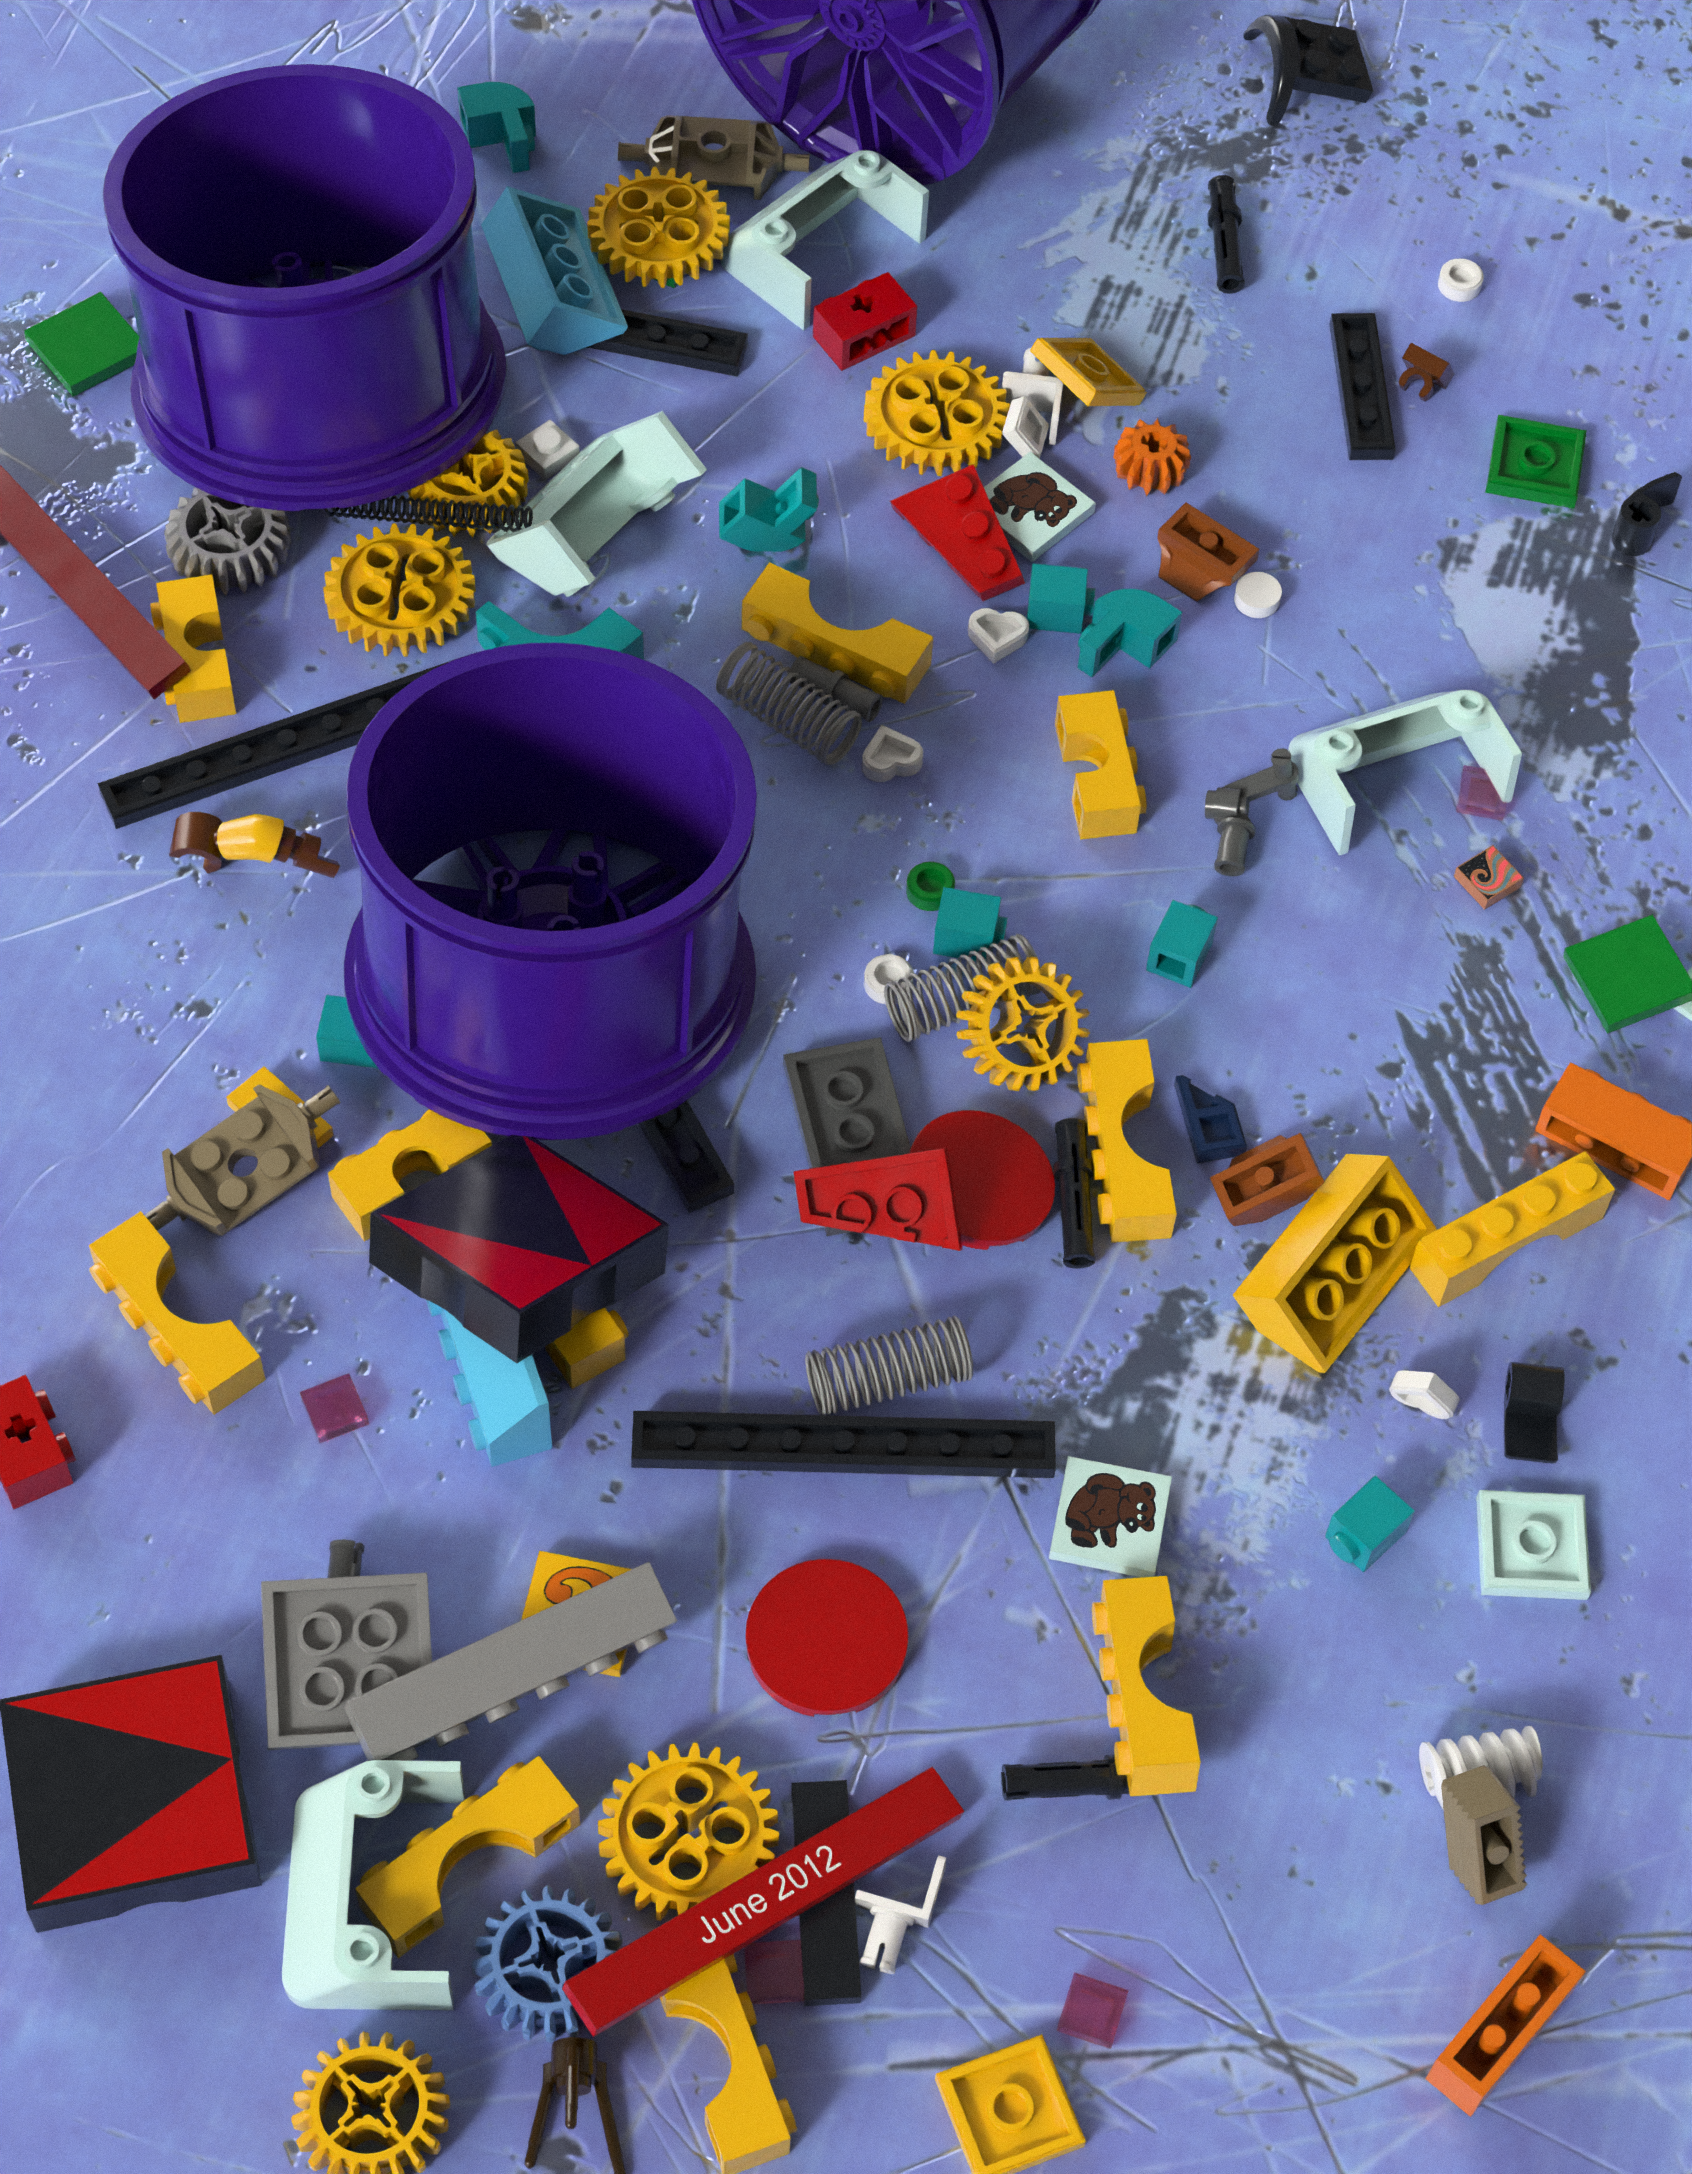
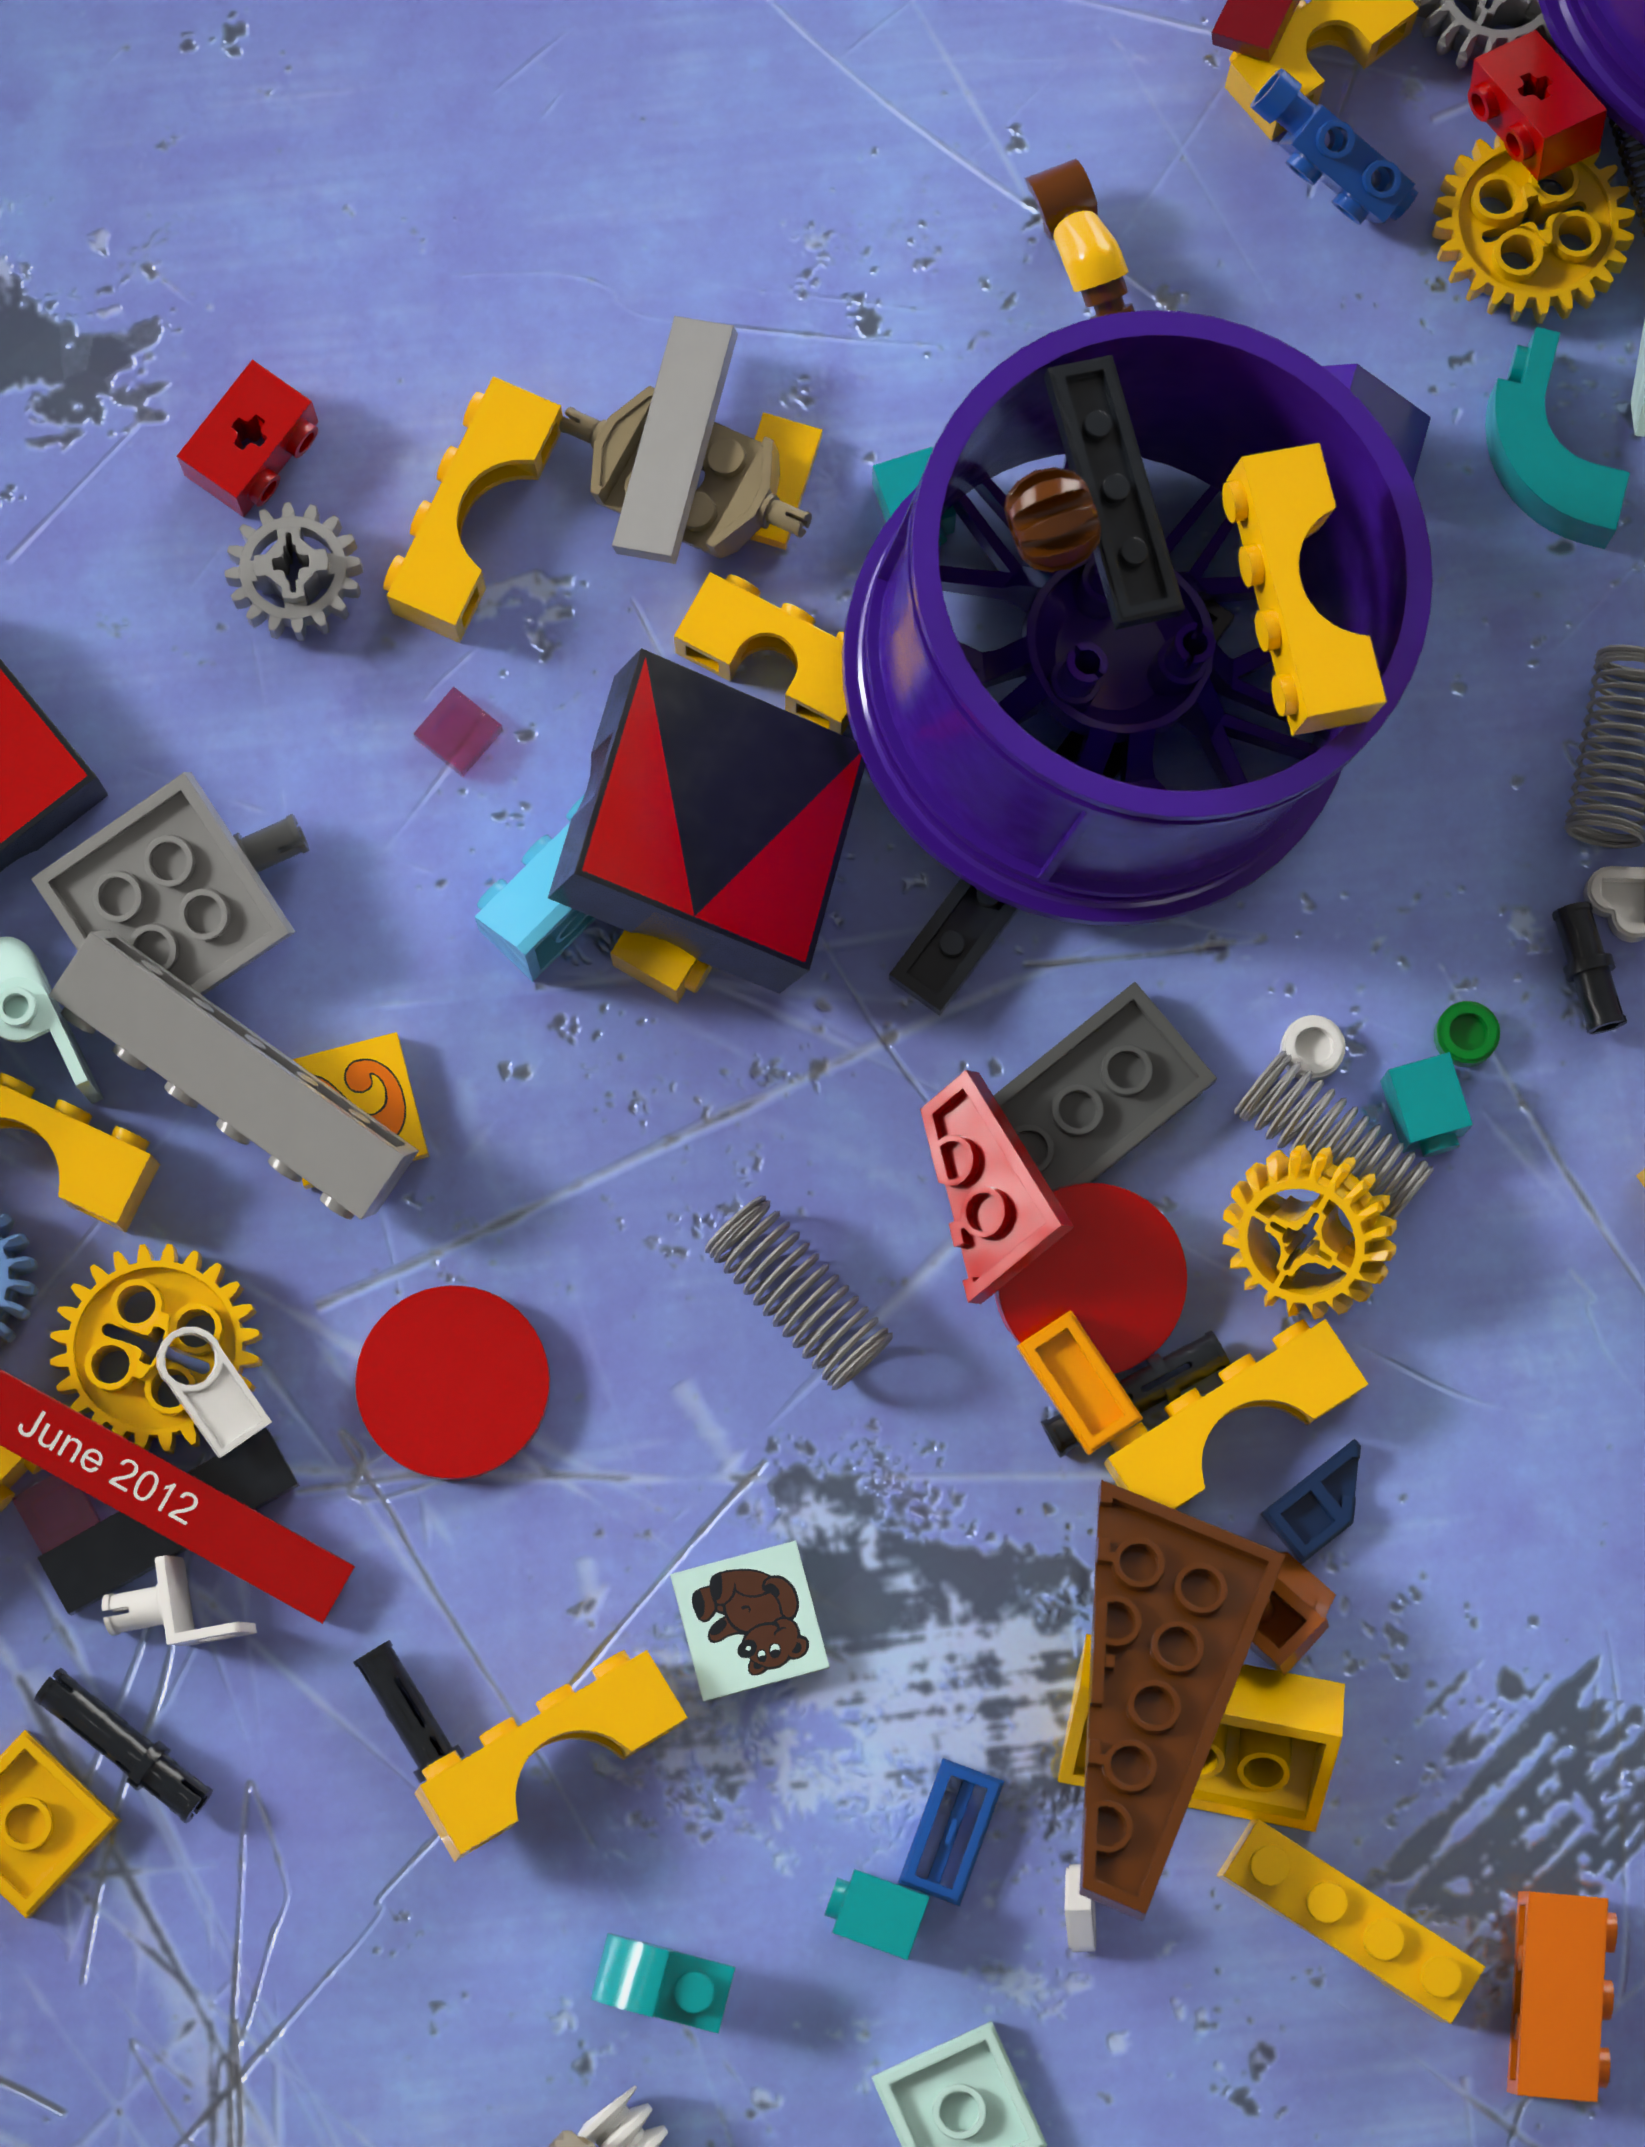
camera: 65 degrees right, 20 degrees up
black tile [97,660,453,829] -> none
black plate [631,1411,1056,1478] -> none
clear pink tile [1057,1972,1129,2049] -> none
teal brick [1146,900,1218,988] -> none
black panel [1503,1362,1565,1464] -> none
none -> black pin [34,1668,213,1823]
none -> white piece [156,1327,272,1458]
none -> light grey gear [225,502,363,641]
none -> teal brick [591,1933,736,2034]
none -> light grey tile [612,316,738,564]
none -> blue tile [898,1758,1005,1906]
none -> reddish brown piece [1004,467,1101,572]
none -> light orange tile [1016,1310,1143,1455]
none -> black tile [1043,355,1185,630]
none -> reddish brown wing [1079,1480,1286,1921]
none -> yellow arch [1222,443,1387,736]
none -> blue brick [1250,68,1418,225]
none -> red brick [1468,30,1607,181]
none -> black pin [1552,901,1627,1034]

